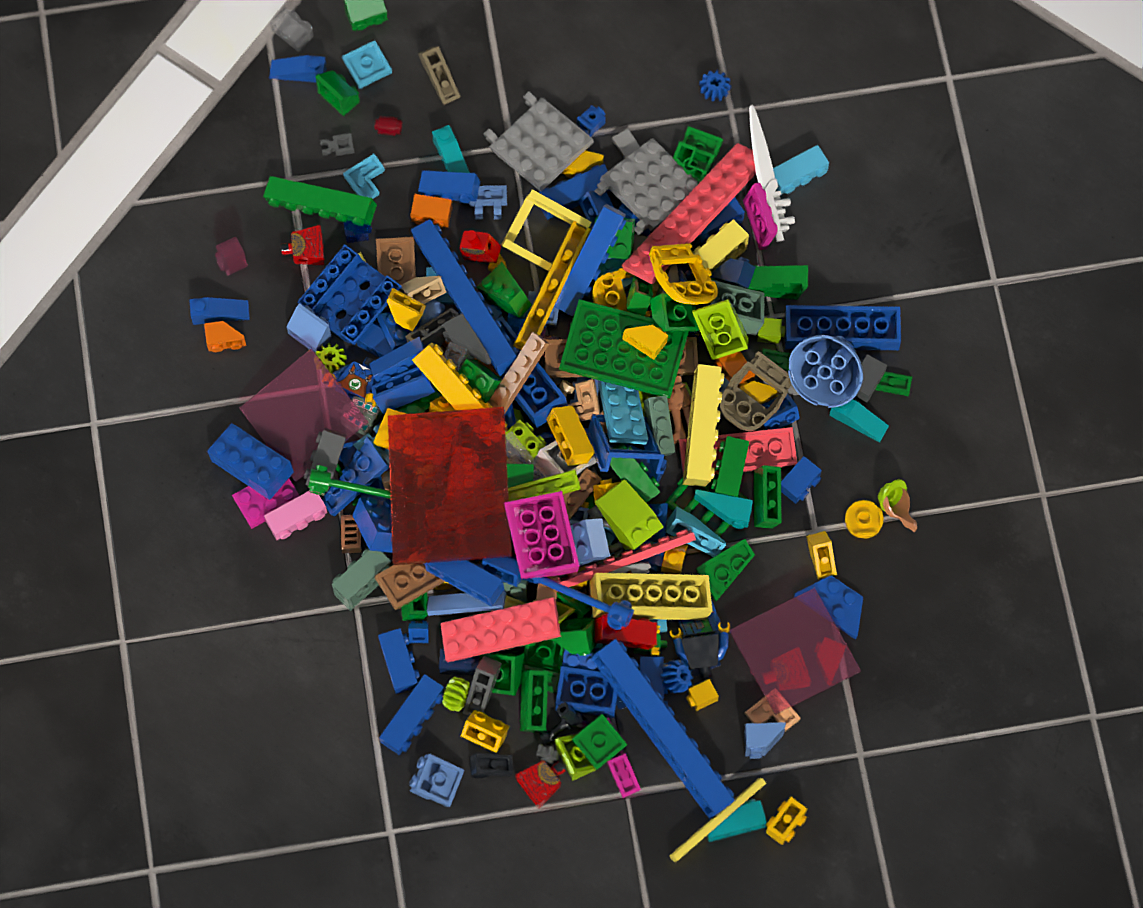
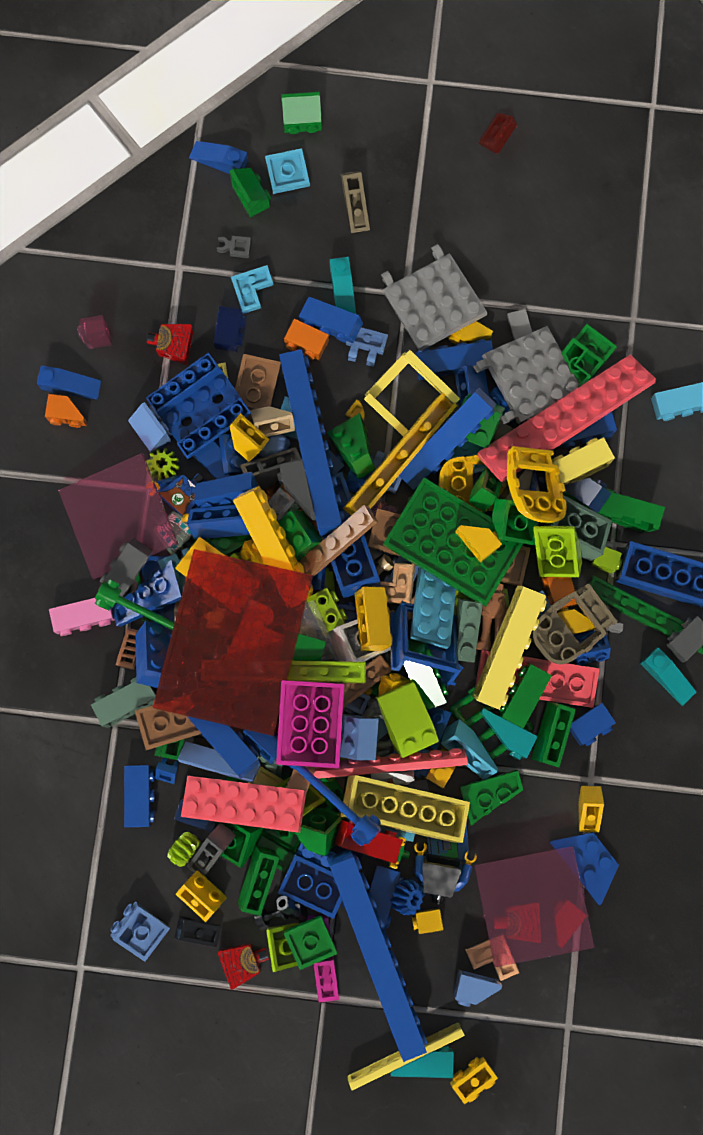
camera: 15 degrees right, 10 degrees up
blue brick [207,423,294,500] -> none
dark pink plate [232,479,299,529] -> none
green brick [263,176,377,226] -> none
clear brick [270,7,313,52] -> none
dark red brick [375,115,402,136] -> none
blue brick [379,674,445,755] -> none
red torso [460,230,501,263] -> none
dark grey plate [536,745,560,764] -> none
blue brick [577,106,605,137] -> none
blue gear [699,69,731,102] -> none
dark pink plate [743,183,778,250] -> none
white piece [750,105,795,242] -> none
medium blue cone [788,335,863,408] -> none
yellow tile [845,500,884,539] -> none
piece [878,479,917,532] -> none

